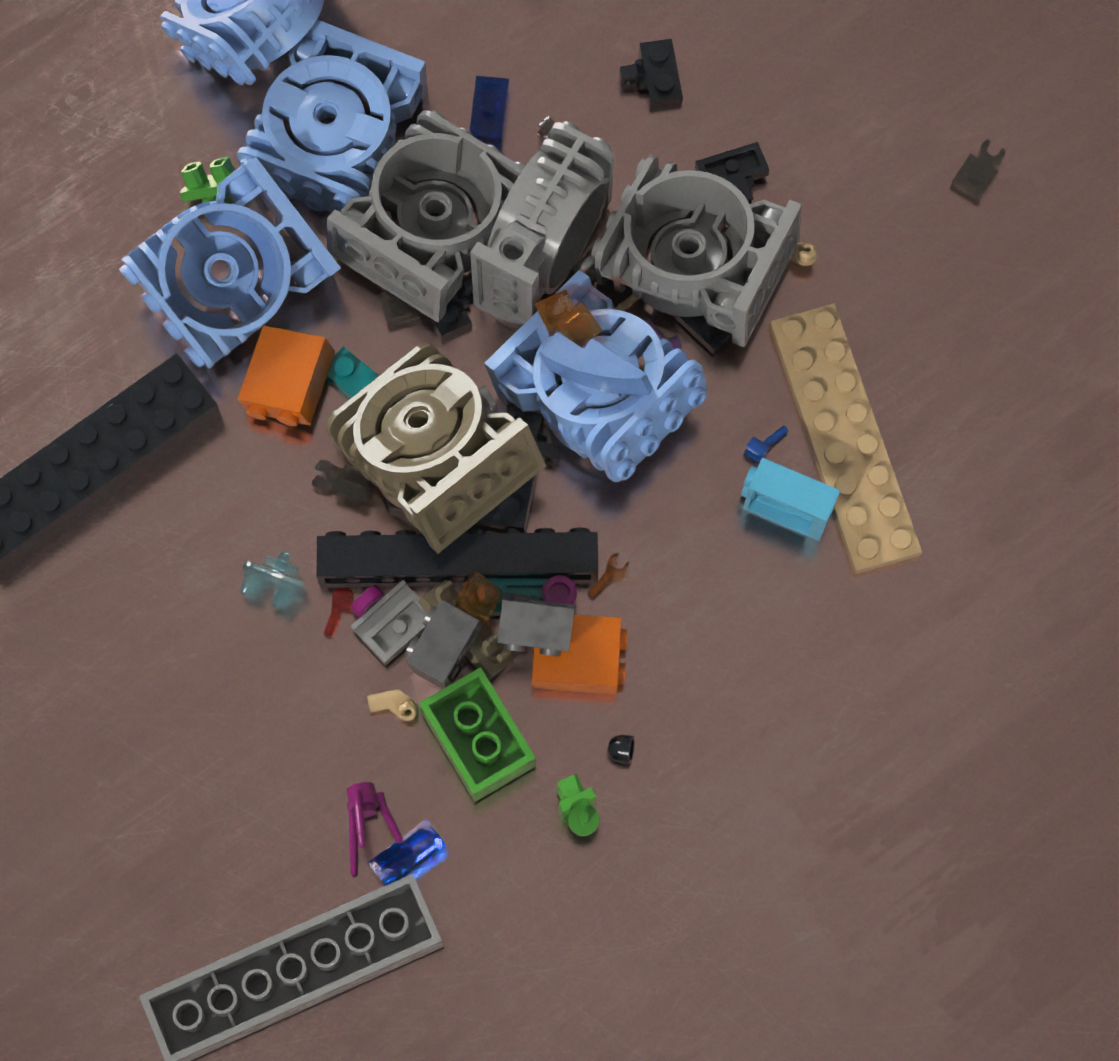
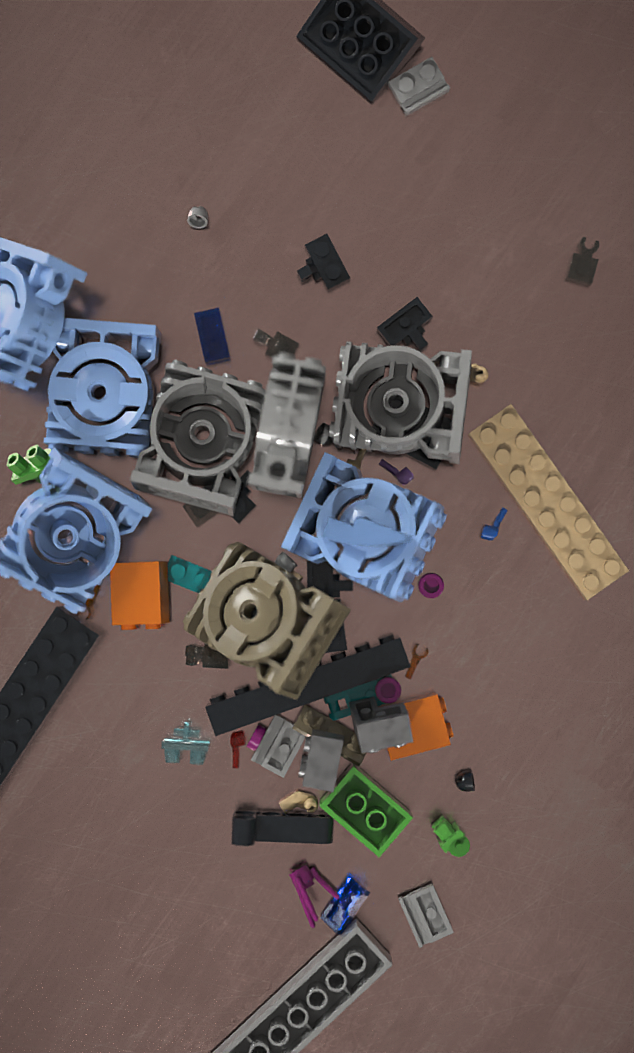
camera: 15 degrees left, 15 degrees up
clear orange plate [455,572,503,623] -> none
clear orange plate [535,290,582,337] -> none
clear orange plate [552,302,602,347] -> none
medium azure window [741,457,840,541] -> none
none -> clear orange hand [76,585,100,620]
none -> black beam [231,811,334,846]
none -> light grey plate [398,883,454,948]
none -> magenta tile [418,573,444,598]

